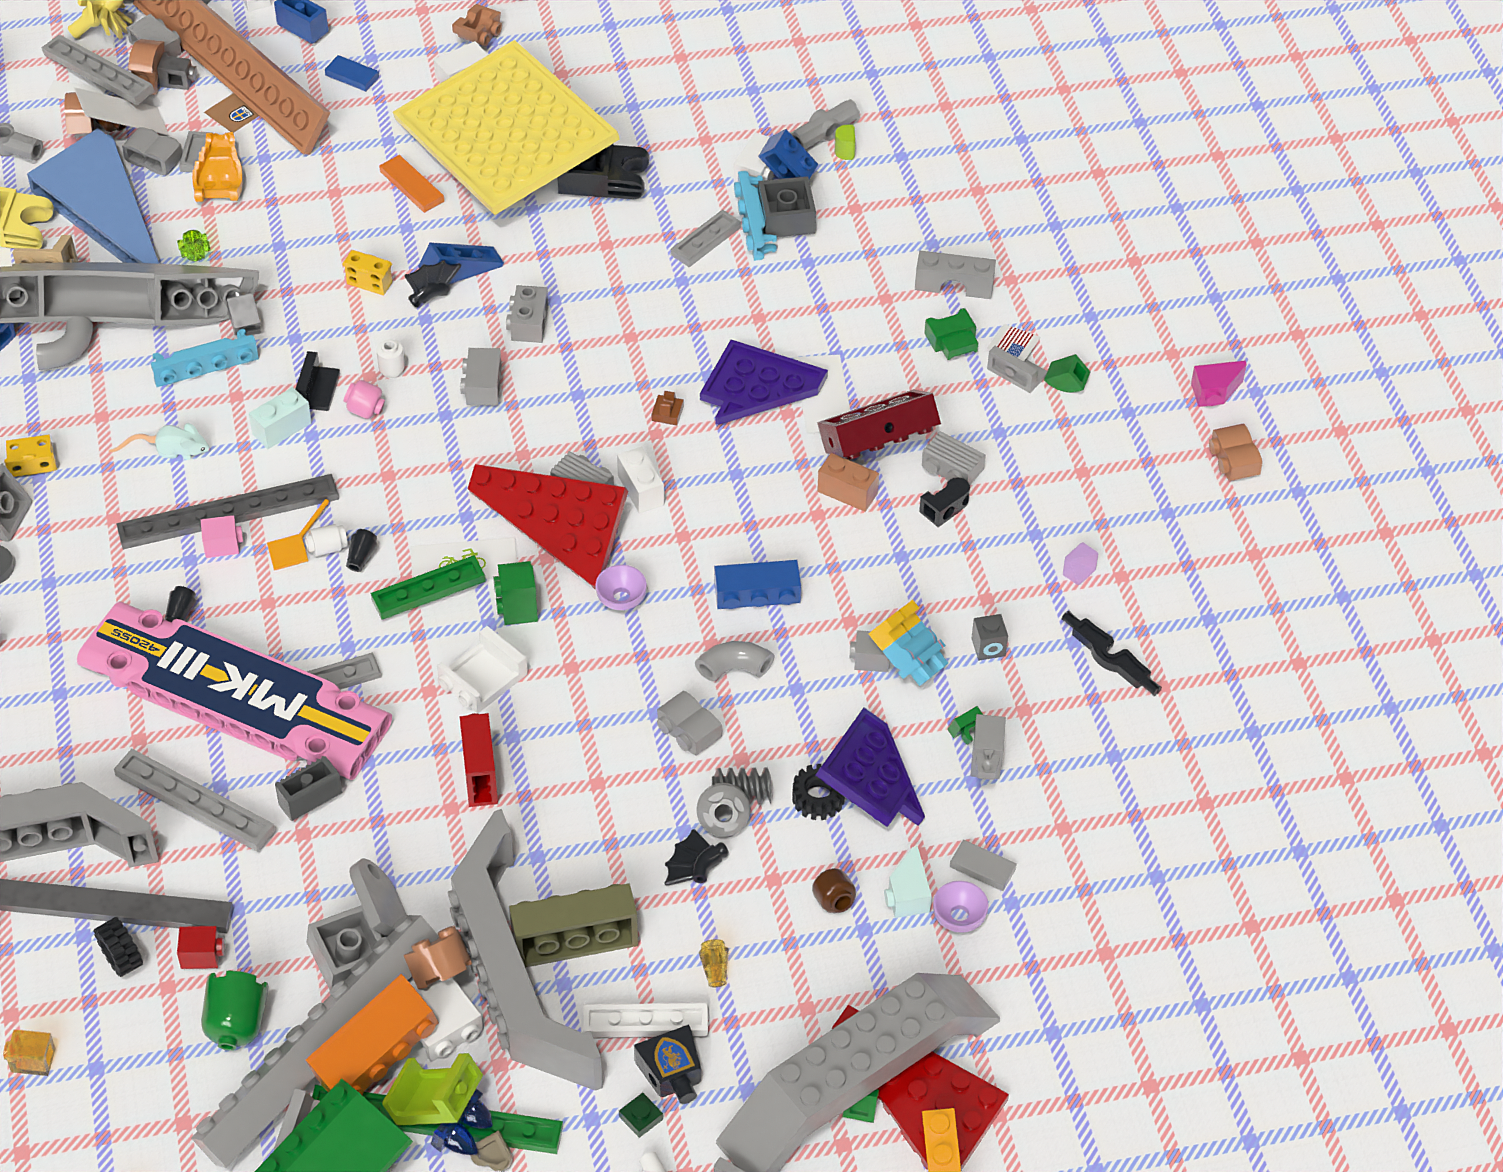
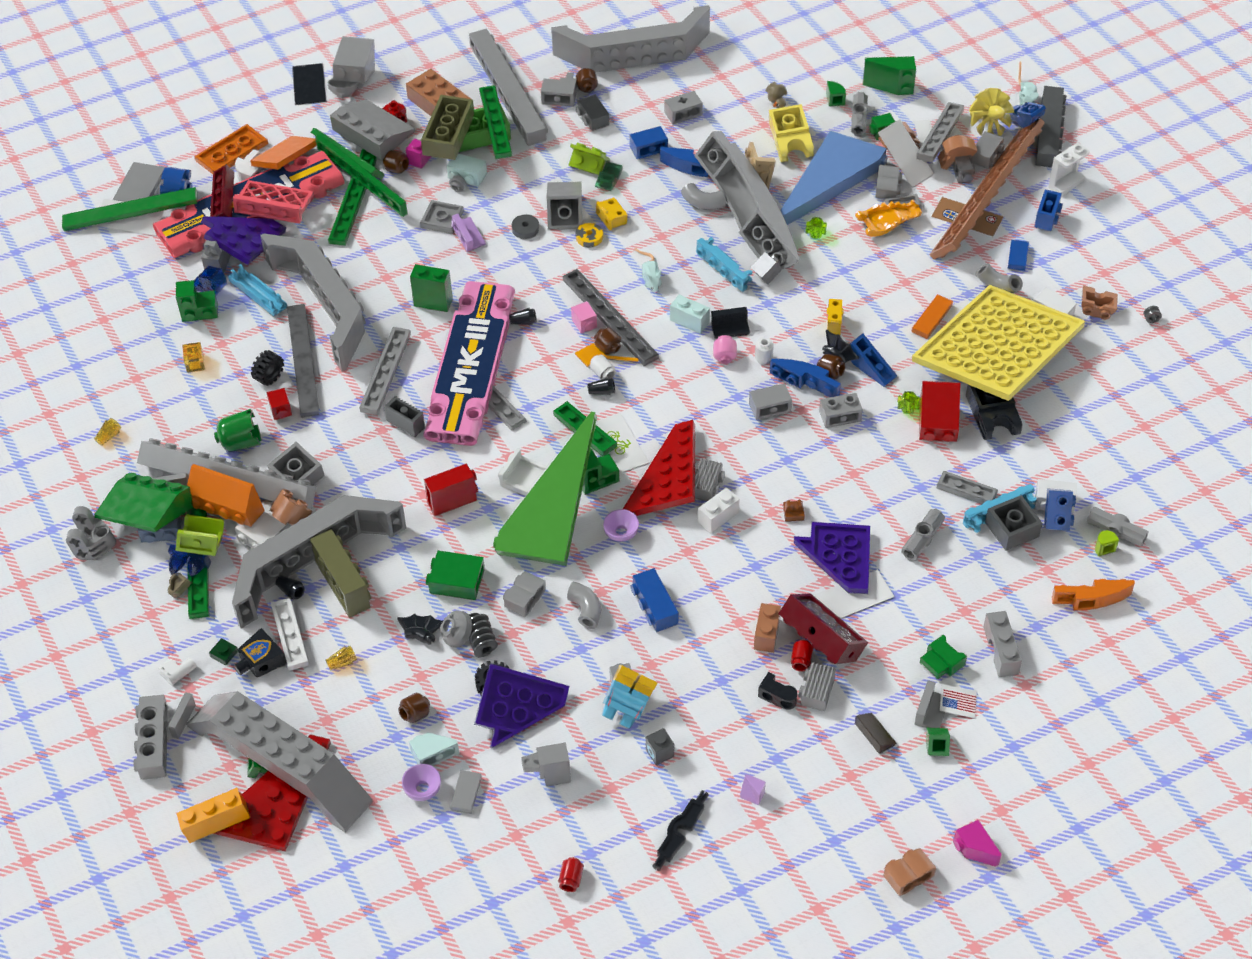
camera: 75 degrees right, 0 degrees up
light grey tile [349,858,406,937] -> none
green tile [947,706,983,745] -> none
none -> black cone [275,575,305,599]
none -> green brick [410,264,453,312]
none -> green brick [426,550,485,600]
none -> bright green slope [493,411,597,566]
none -> red brick [558,857,584,892]
none -> yellow piece [575,223,603,248]
none -> reddish brown head [594,328,621,355]
none -> blue slope [770,359,841,397]
none -> red brick [790,640,814,672]
none -> reddish brown head [817,354,845,380]
none -> dark brown slope [855,713,896,754]
none -> green brick [869,113,896,140]
none -> clear neon green gear [897,391,920,414]
none -> light grey piece [901,508,945,560]
none -> red slope [919,381,960,442]
none -> light grey cylinder [976,263,1023,293]
none -> orange slope [1052,579,1135,611]

